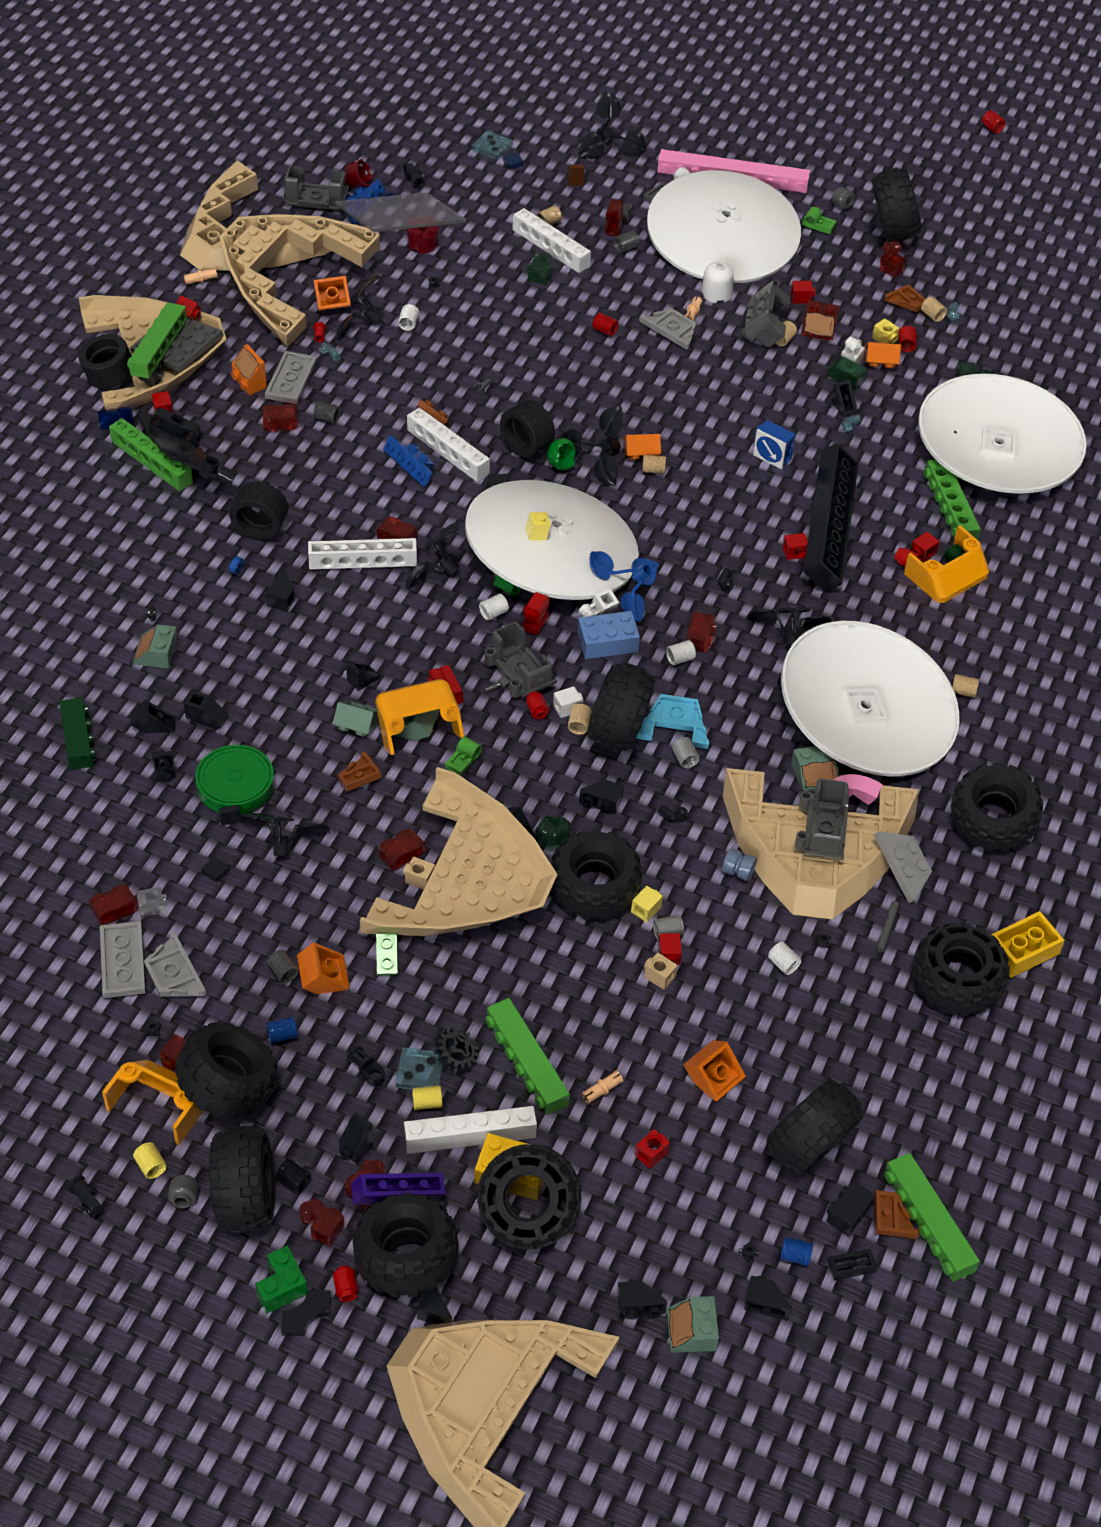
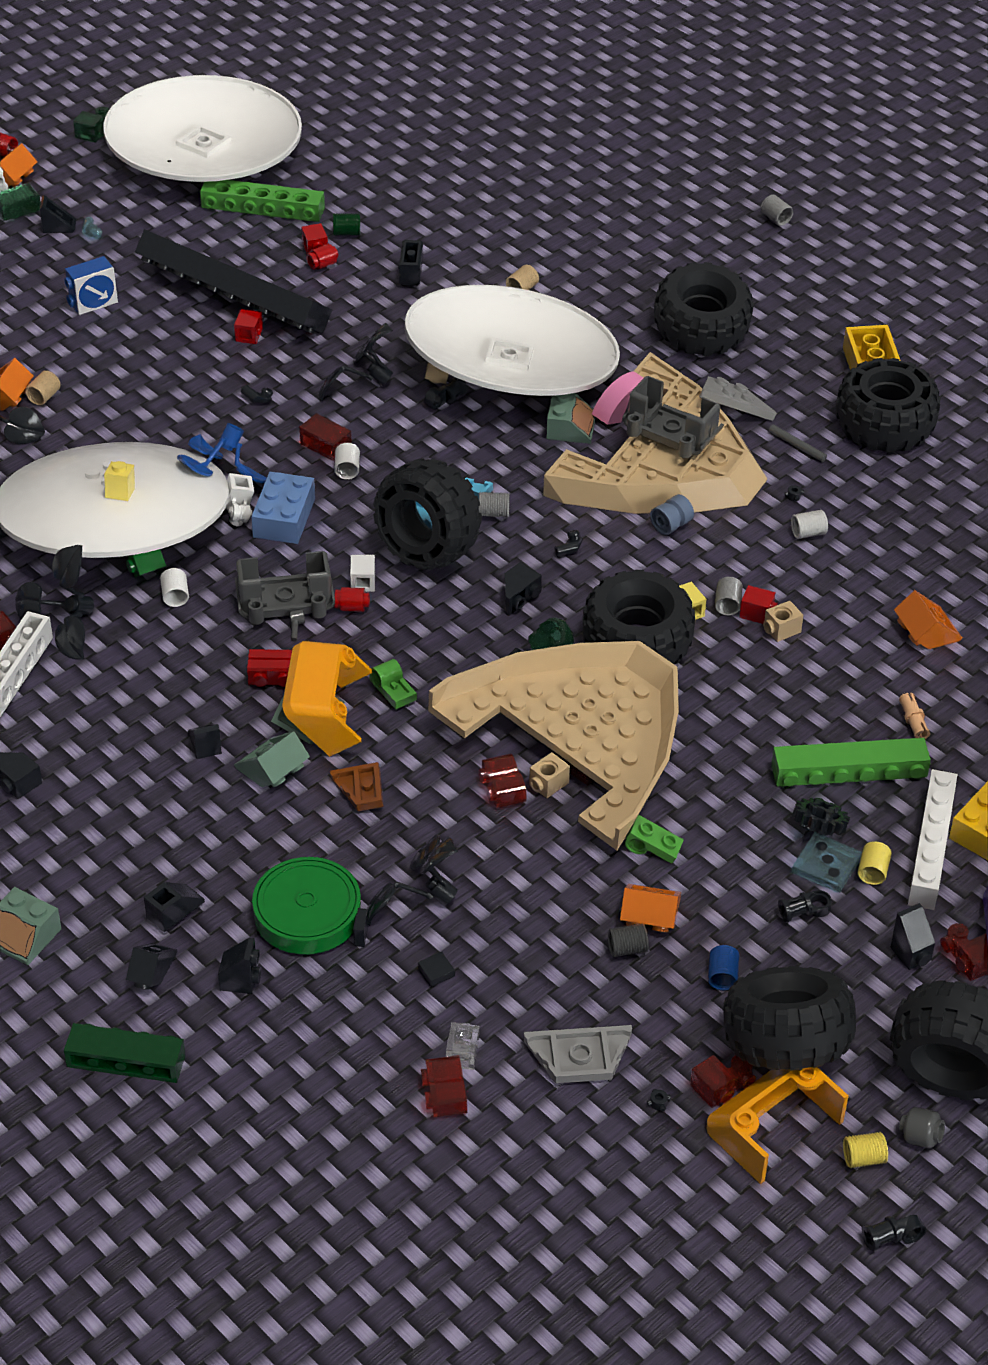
camera: 65 degrees left, 5 degrees down
light grey plate [100,921,146,998] -> none
red brick [523,592,549,635] -> none
tan piece [568,704,591,734] -> none
light orange windscreen [904,525,989,603] -> none
none -> black brick [399,240,423,286]

